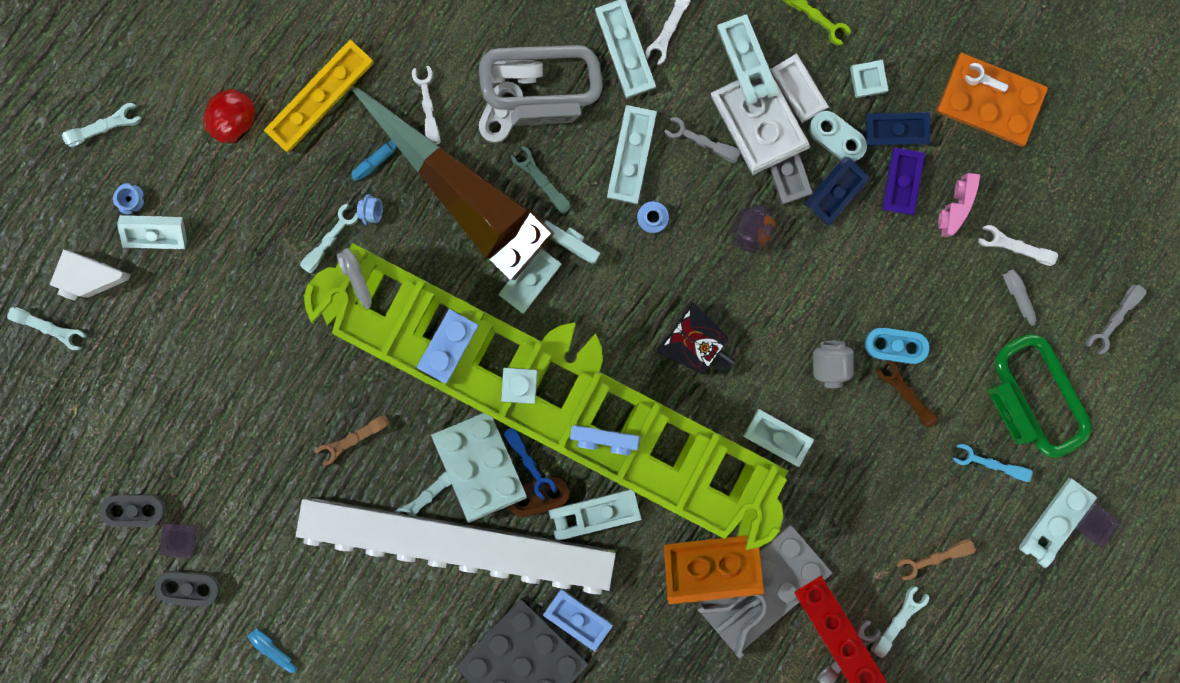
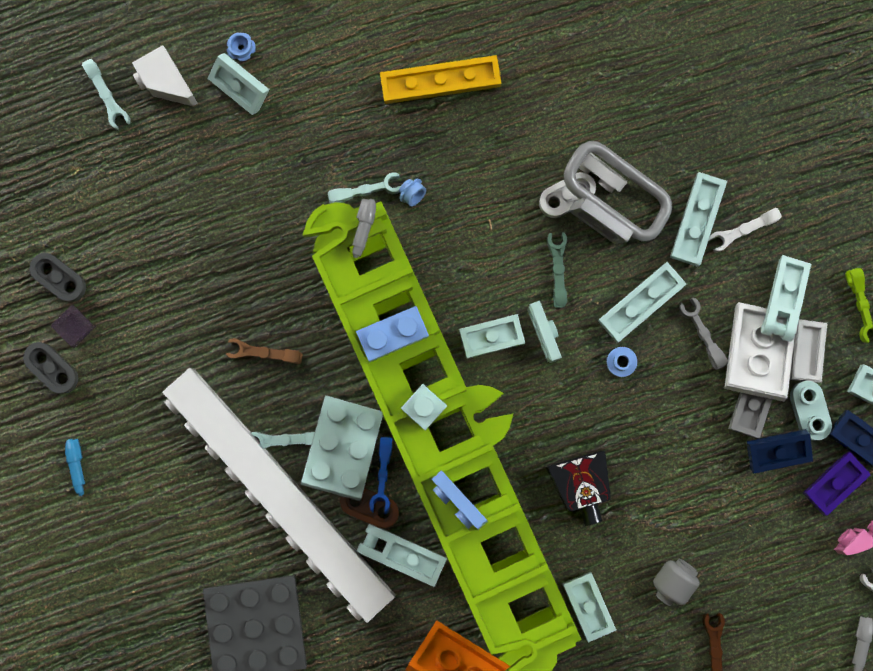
camera: 40 degrees right, 5 degrees down
red hair [203,89,255,143] -> none
dark azure piece [351,140,398,181] -> none
reddish brown plate [352,87,555,280] -> none
white piece [412,66,441,145] -> none
light blue plate [543,588,613,652] -> none
clear purple head [730,204,777,253] -> none
medium azure plate [865,328,929,364] -> none

